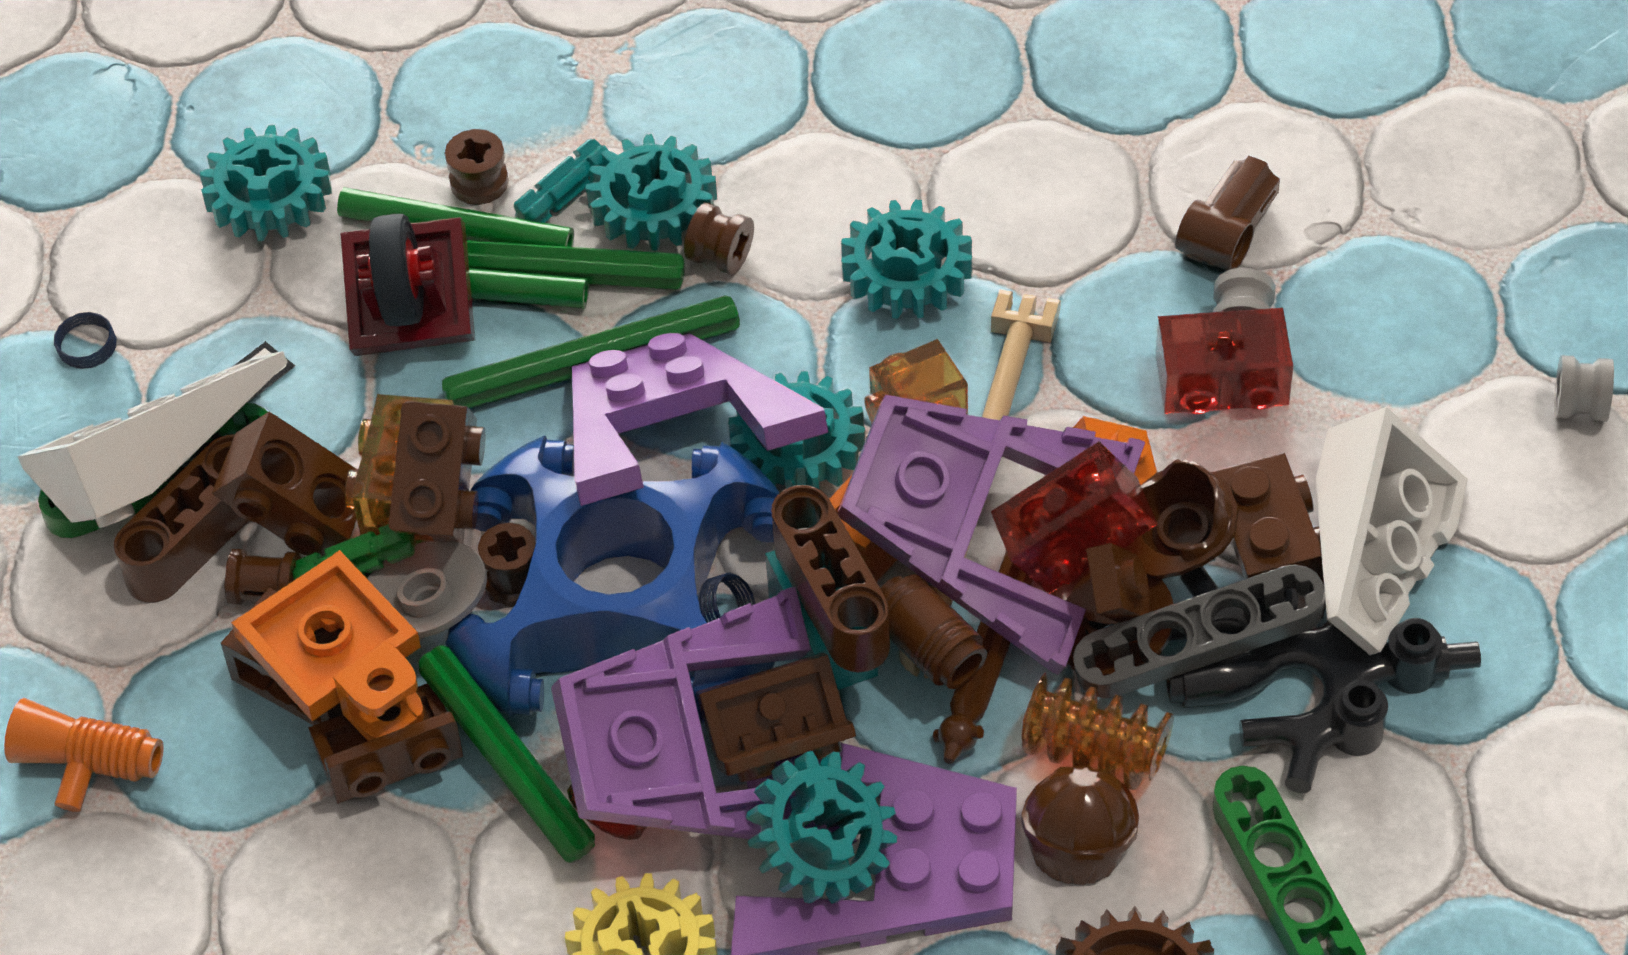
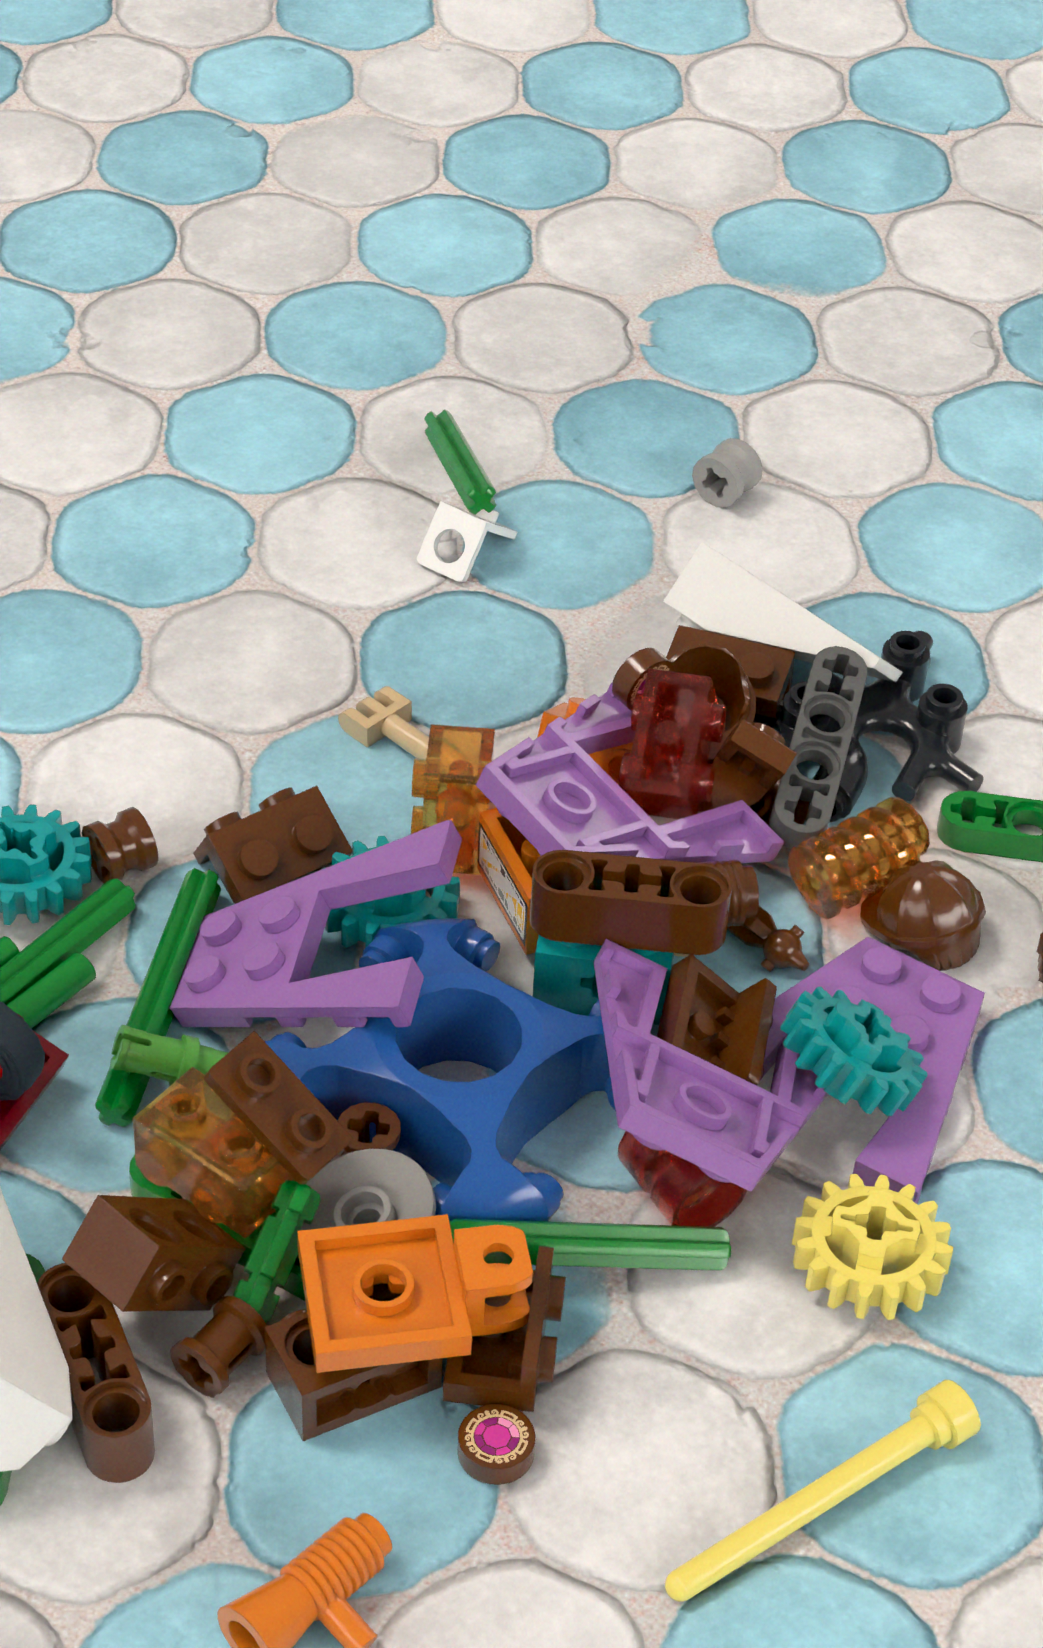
camera: 65 degrees left, 10 degrees down
teal gear [841,199,972,319] -> none
clear red brick [1156,308,1293,414] -> none
reddish brown piece [1175,155,1280,271] -> none
light grey wheel [1212,267,1276,345] -> none
none -> bright green pin [110,1025,229,1092]
none -> reddish brown bracket [193,785,352,904]
none -> white bracket [417,501,518,583]
none -> green axle [424,410,496,515]
none -> tile [457,1404,536,1485]
none -> reddish brown tile [612,648,674,711]

